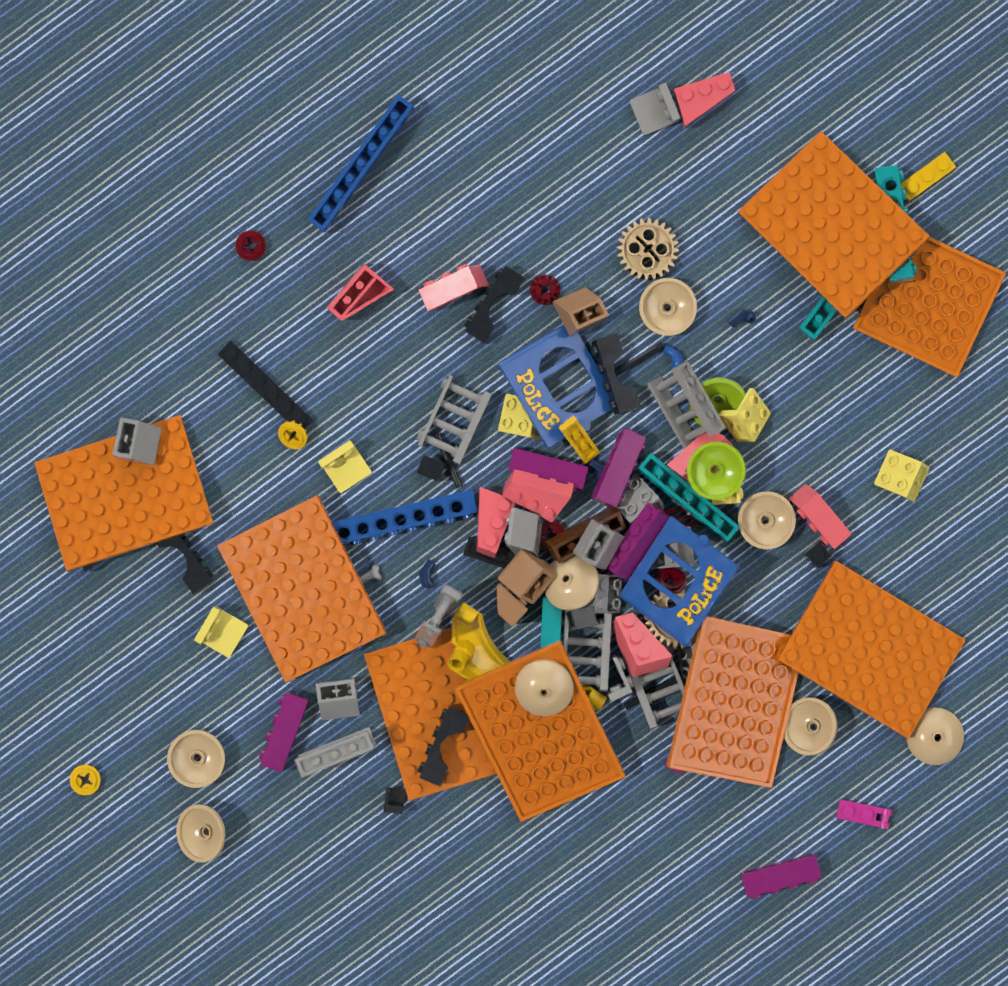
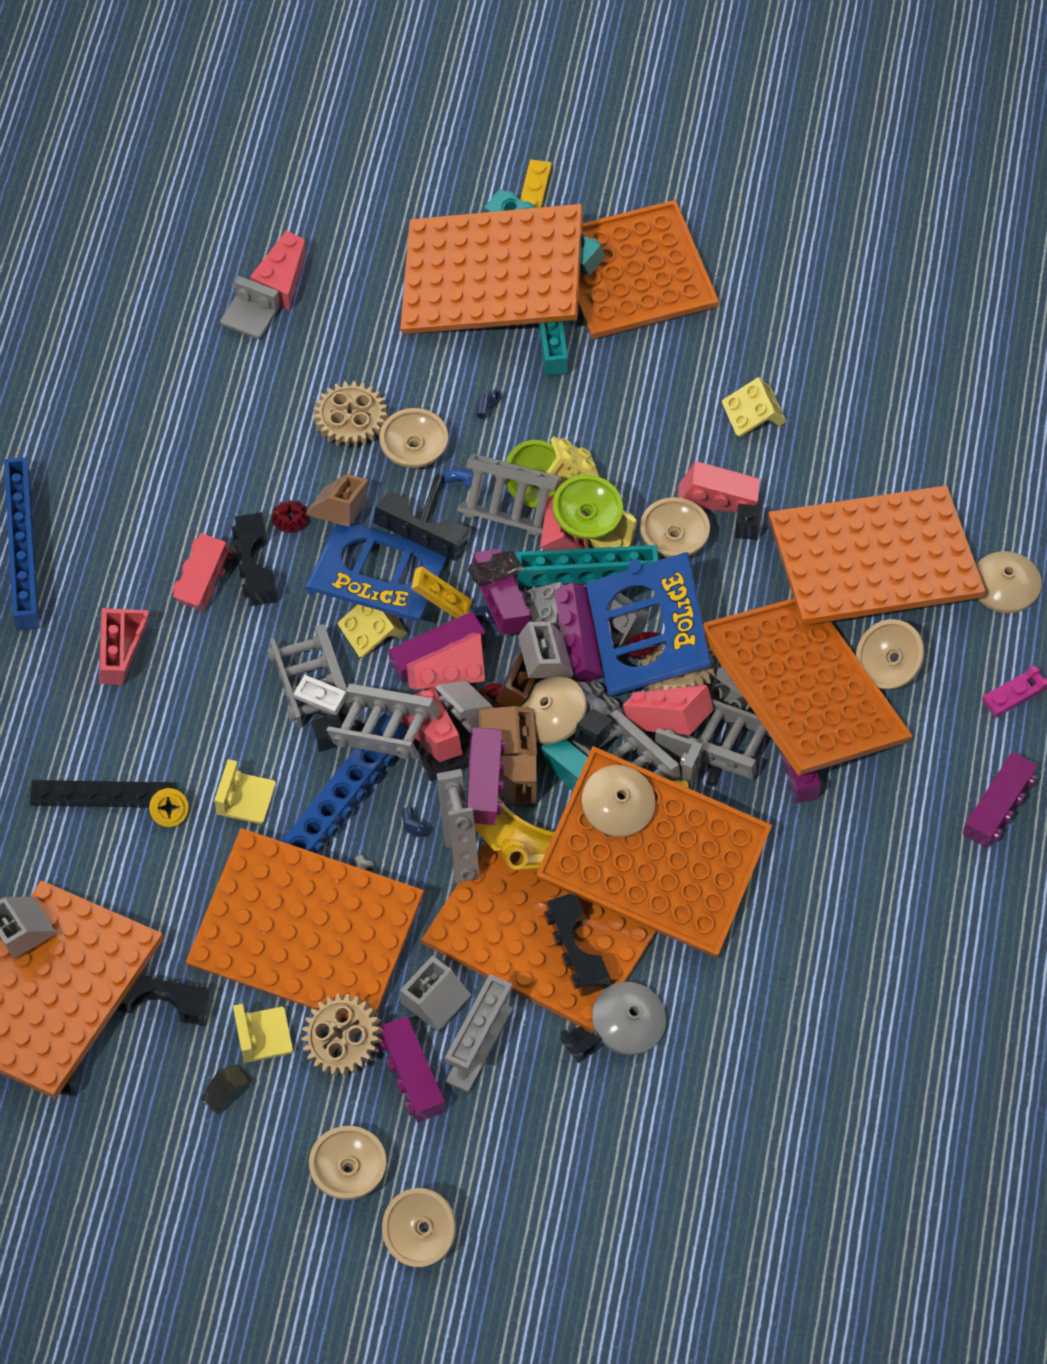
camera: 45 degrees left, 30 degrees down
yellow gear [70,764,101,795] -> none
none -> clear smoke slope [201,1064,255,1116]
none -> white plate [293,675,348,715]
none -> tan gear [301,994,383,1076]
none -> light grey fence [327,684,440,760]
none -> magenta brick [466,727,506,825]
none -> clear smoke slope [467,551,523,587]
none -> light grey dish [592,982,666,1055]

